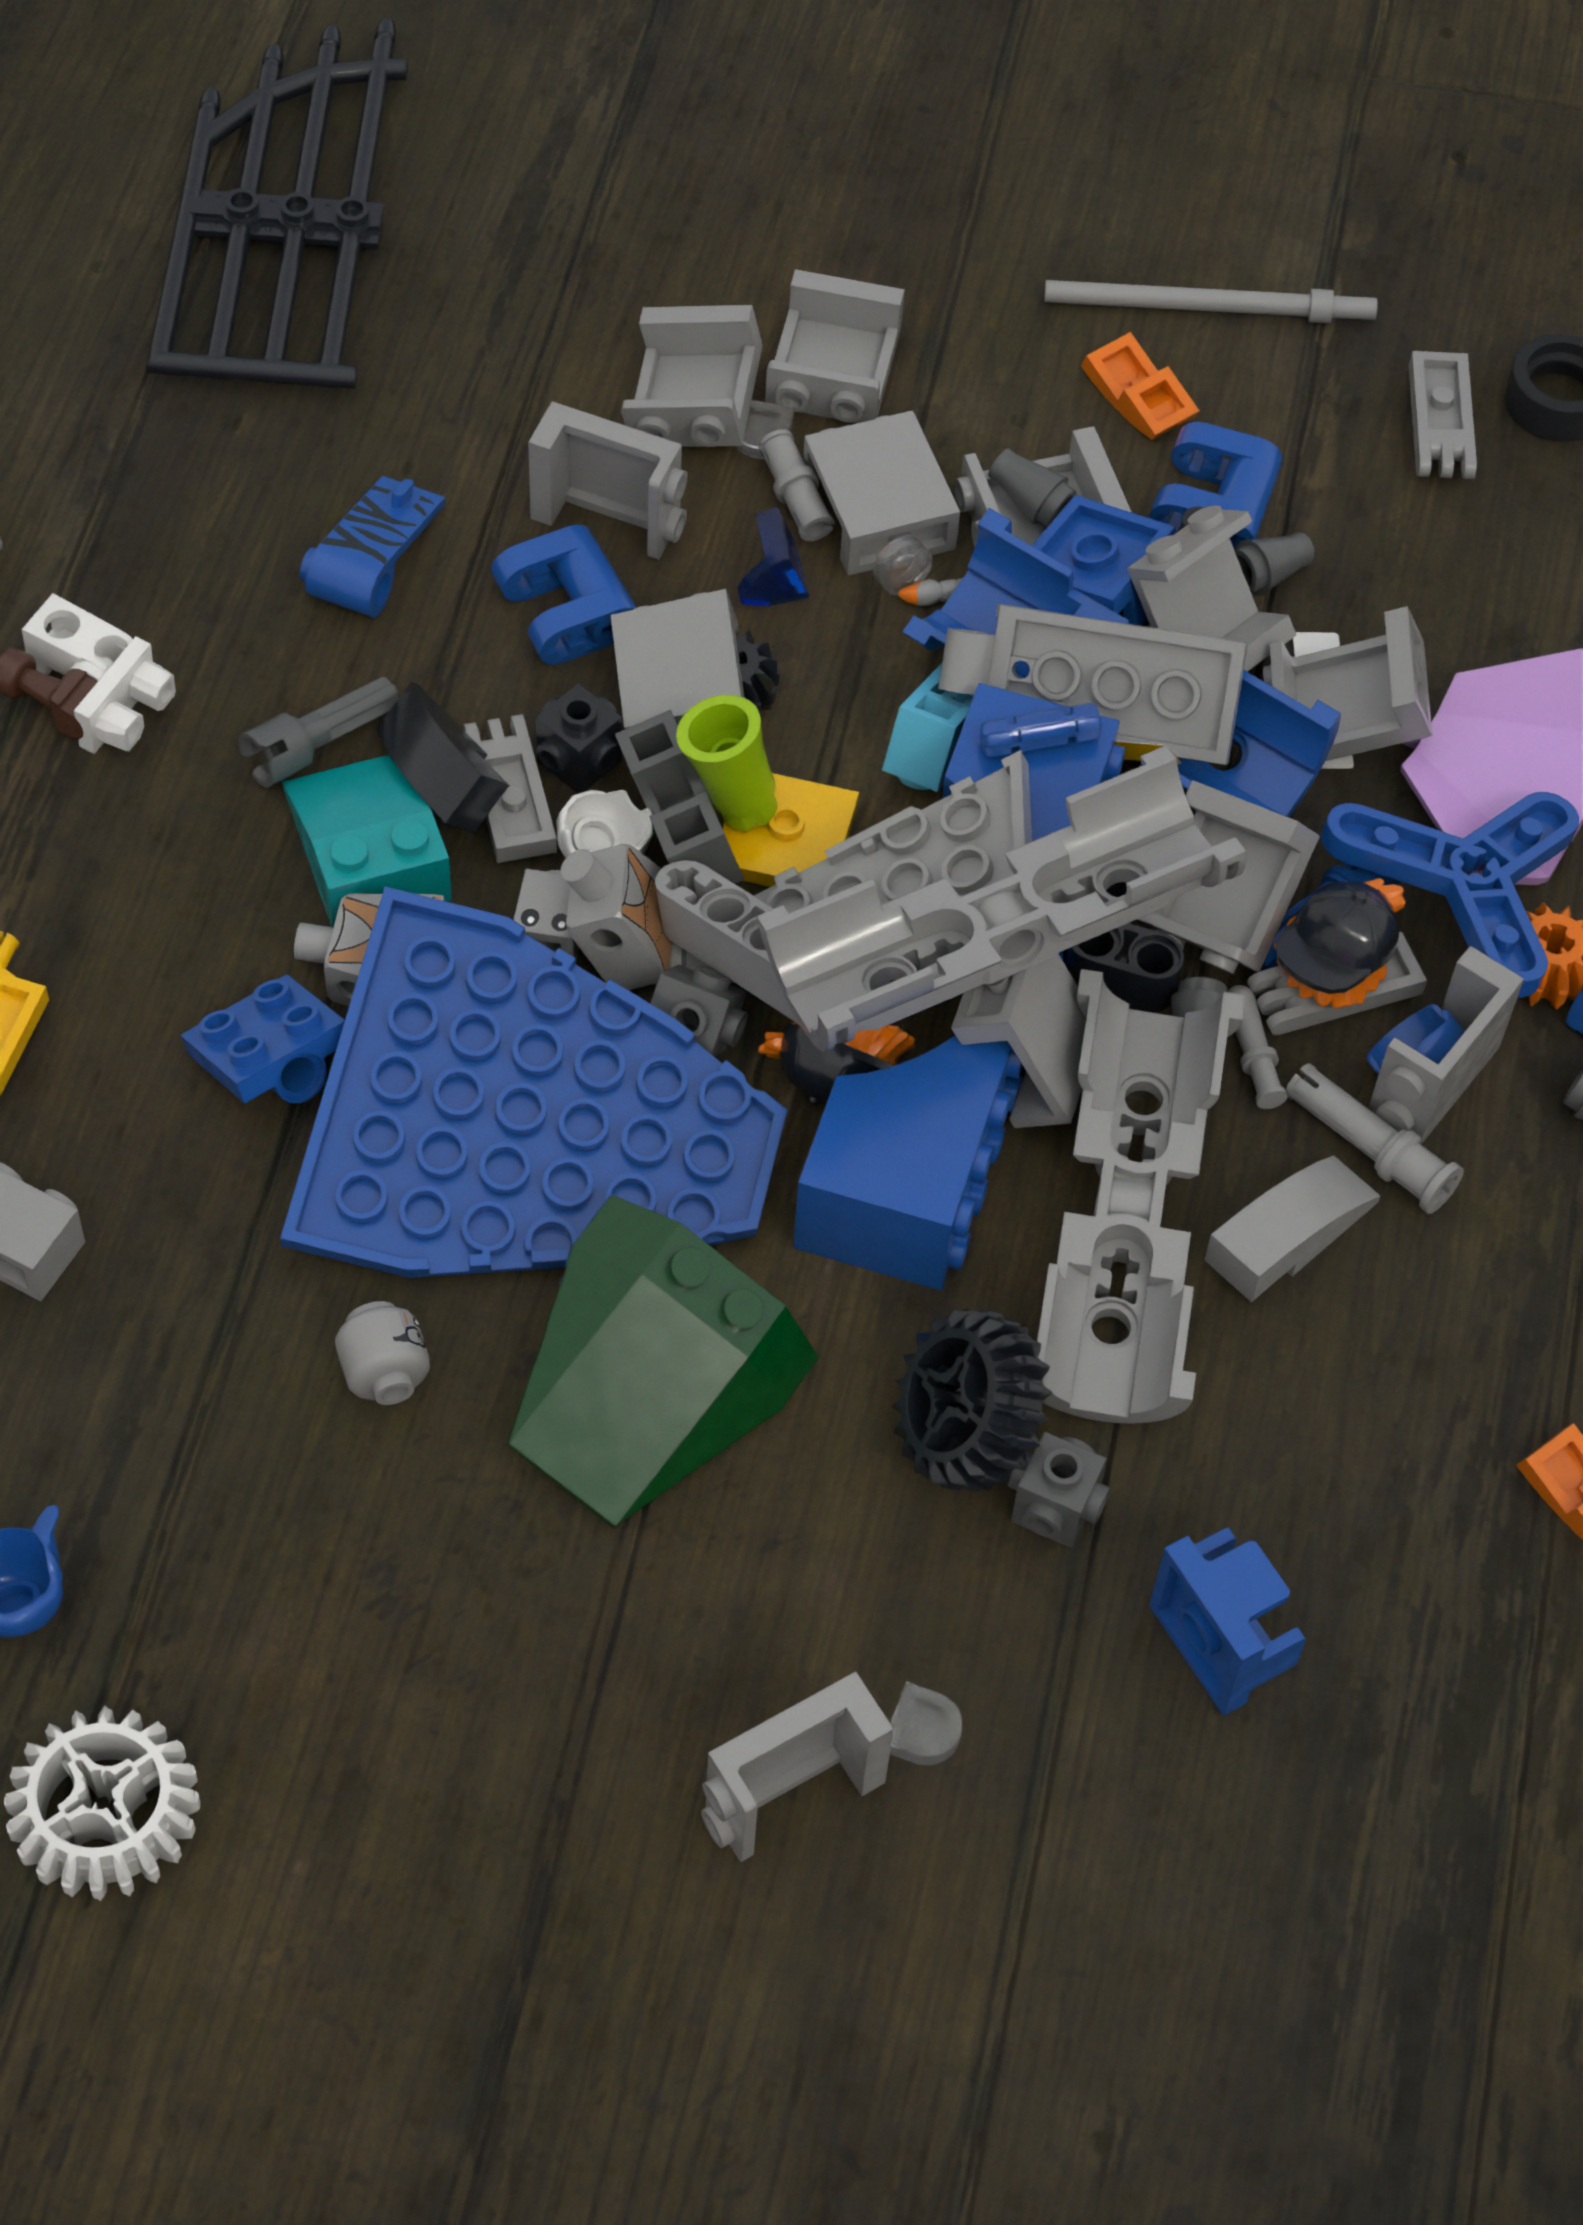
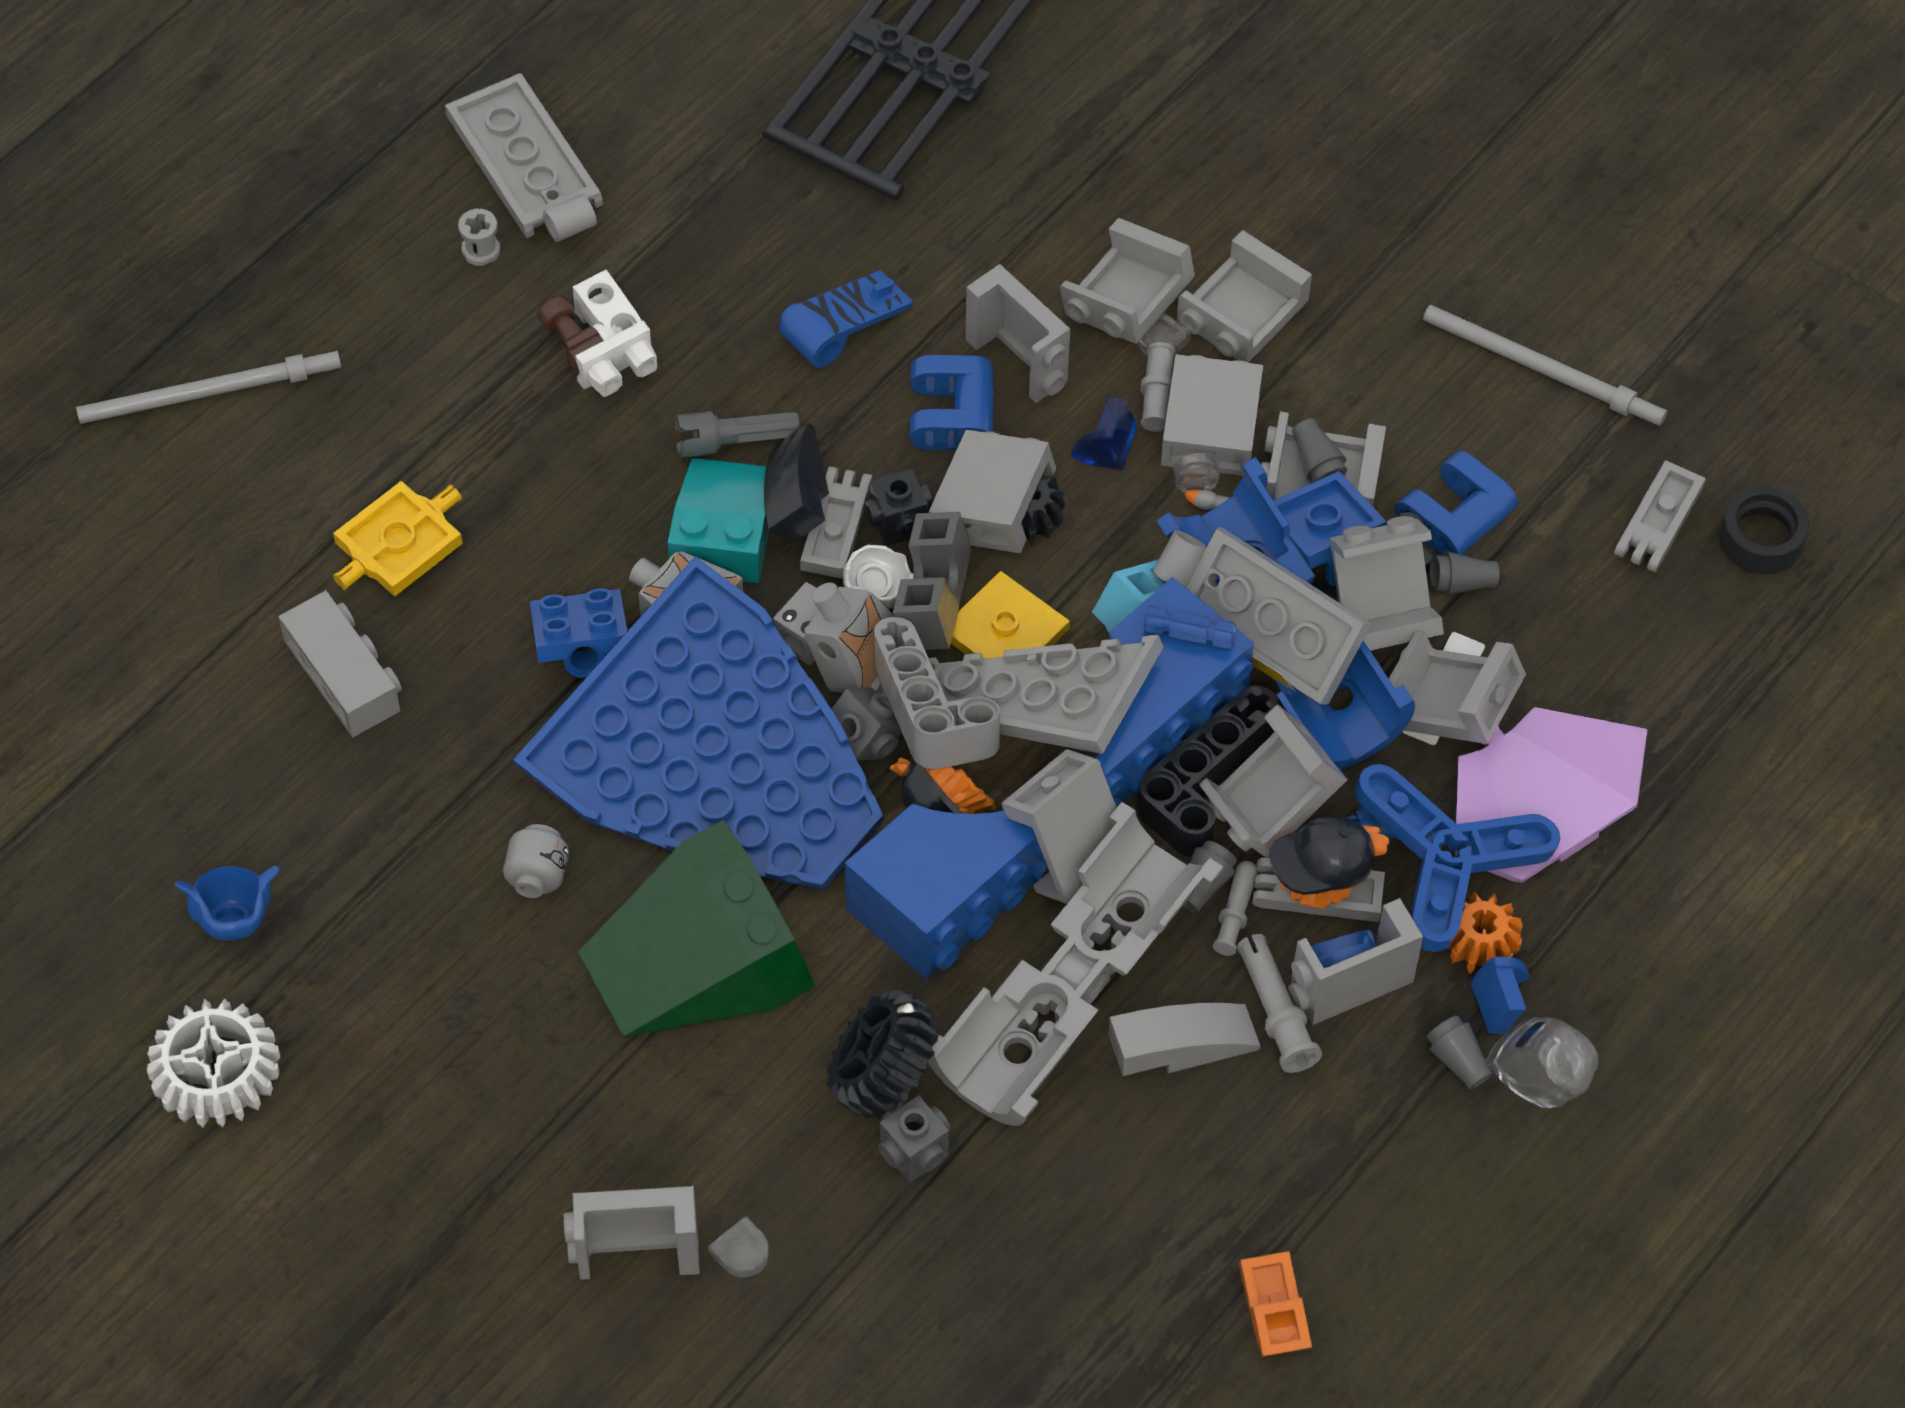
camera: 30 degrees right, 0 degrees up
lime plant [676,695,778,832] -> none
light grey piece [757,745,1246,1052] -> none
orange slope [1081,332,1200,440] -> none
blue panel [1149,1527,1306,1716] -> none

